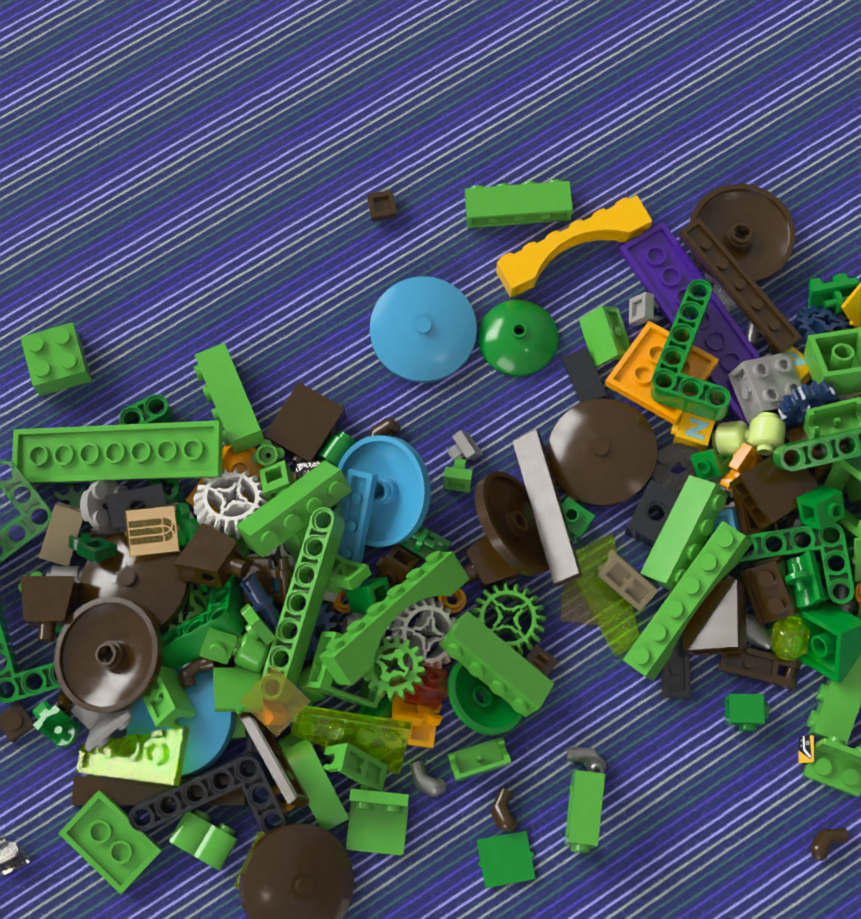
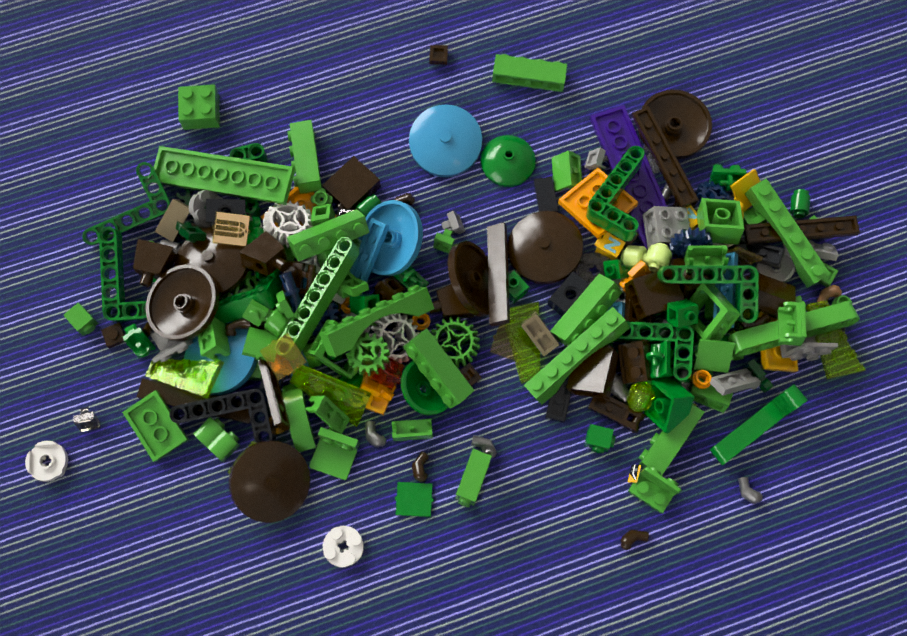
camera: 10 degrees right, 0 degrees up
yellow arch [496,195,652,298] -> none

